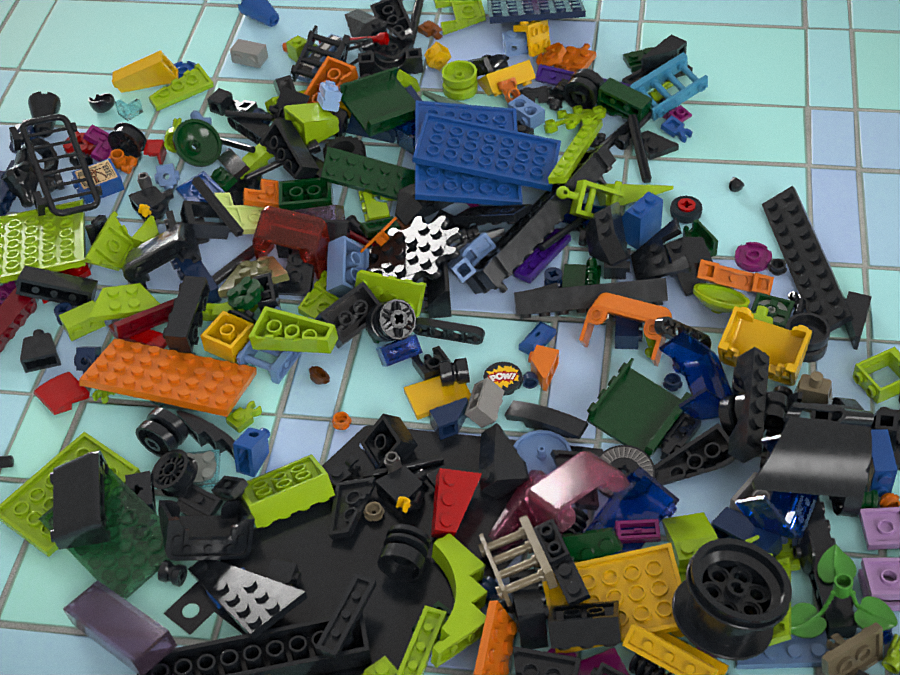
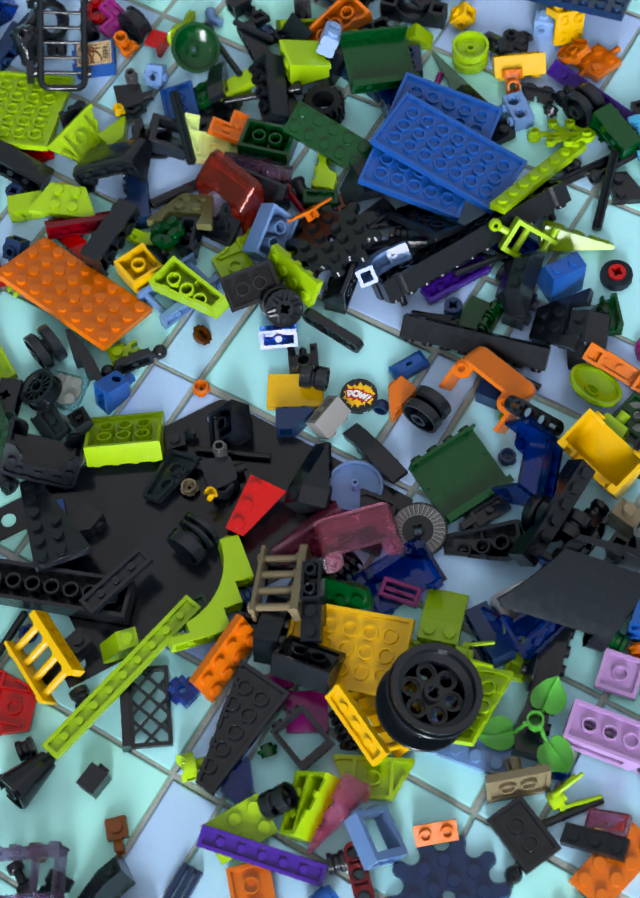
camera: 25 degrees right, 15 degrees up
none -> black plate [101,344,167,377]
none -> black wheel [402,385,451,433]

